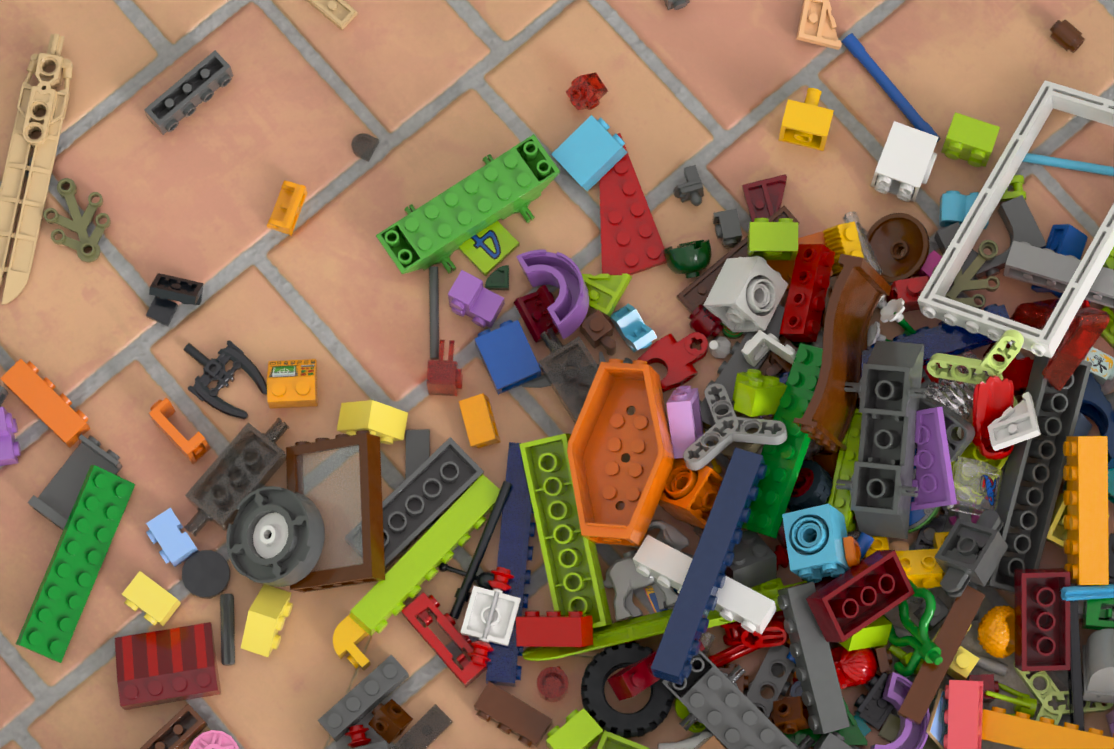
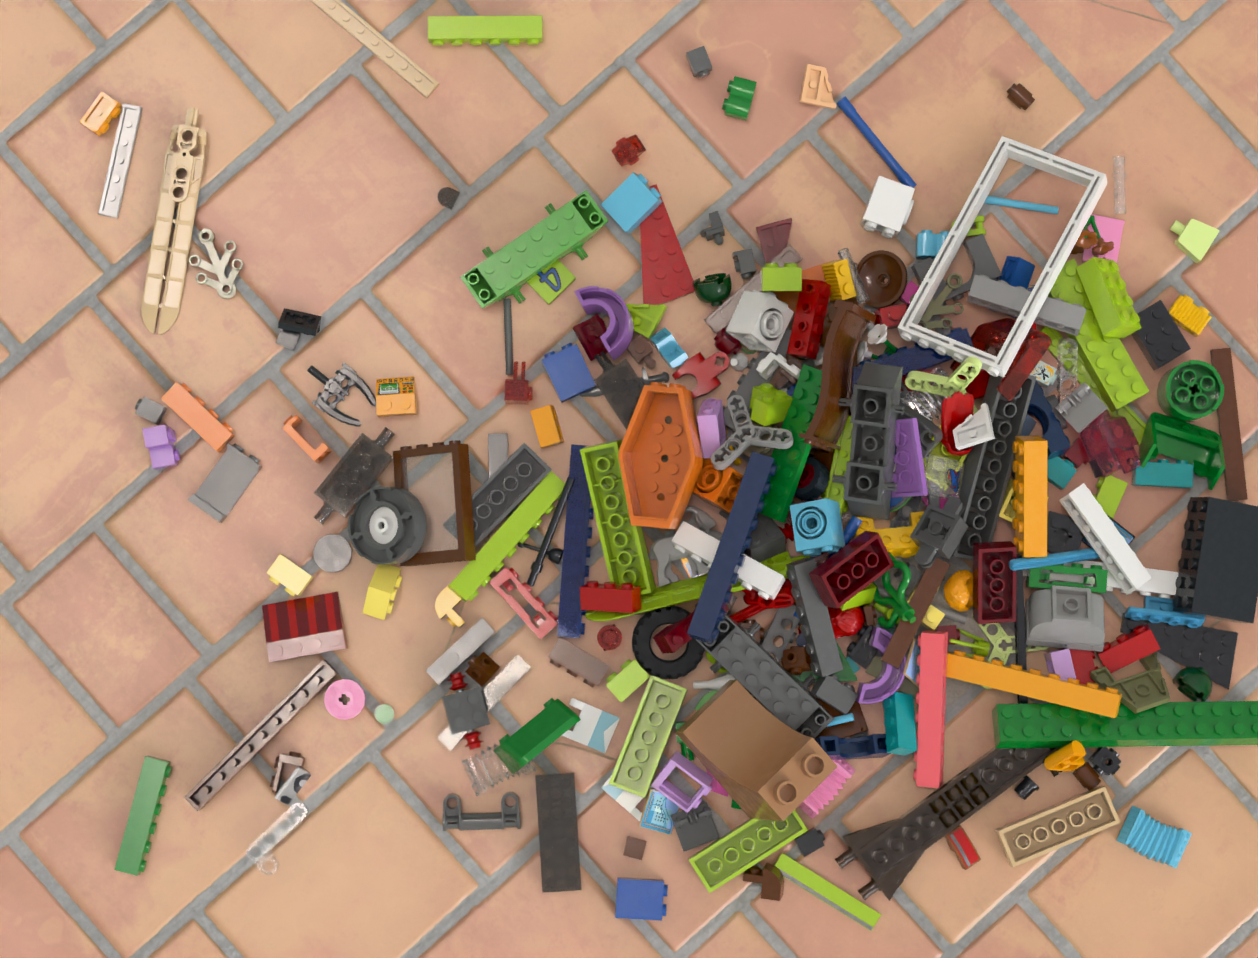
camera: 10 degrees left, 10 degrees up
green plate [16,465,135,663] -> none
dark grey brick [144,50,233,135] -> none
light blue brick [146,508,199,567] -> none
dark grey axle [220,593,235,666] -> none
light orange hinge [267,180,307,235] -> none
light yellow brick [337,400,408,445] -> none
medium lavender brick [448,270,505,328] -> none
white plate [460,567,521,665] -> none
dark green tile [485,265,509,290] -> none
yellow brick [778,88,834,151] -> none
orange tile [843,536,861,567] -> none
lime brick [941,112,1000,167] -> none
none -> green brick [722,76,757,121]

